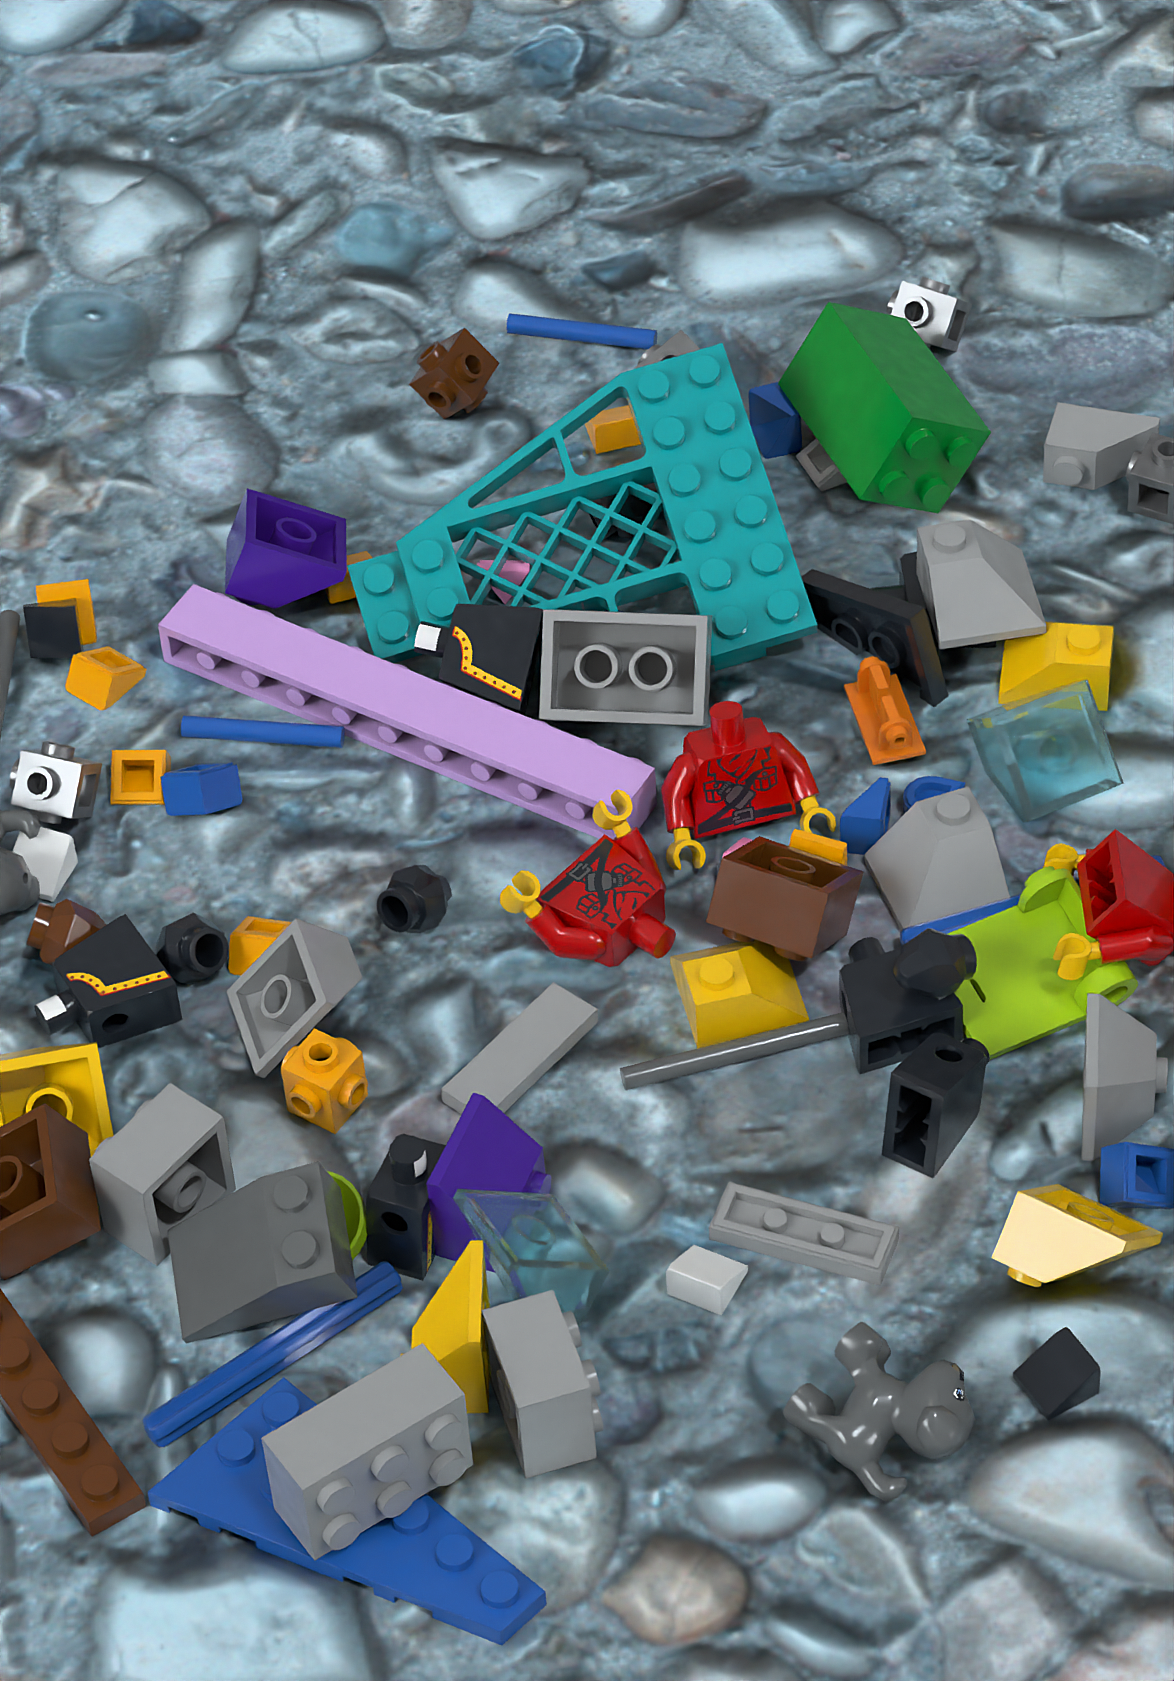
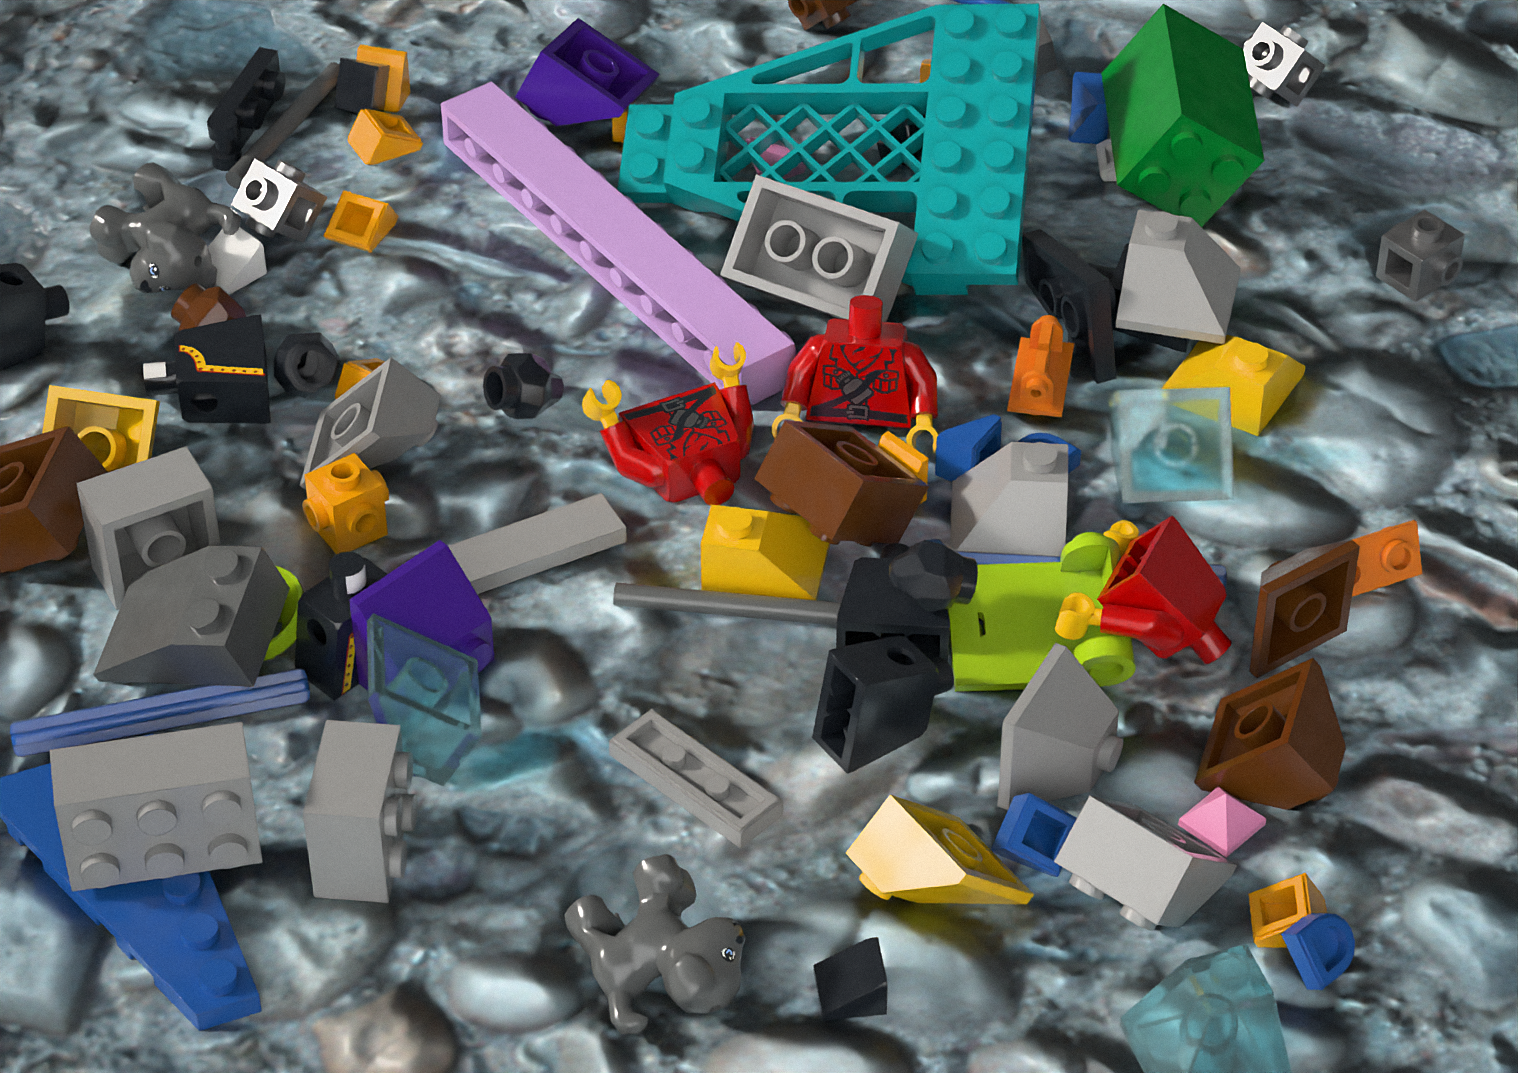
camera: 20 degrees right, 5 degrees down
blue slope [160,762,243,816] -> none
blue bar [181,715,345,748] -> none
yellow slope [400,1240,490,1414] -> none
black torso [414,604,543,715] -> none
white slope [666,1245,748,1315] -> none
light grey slope [1043,402,1160,490] -> none

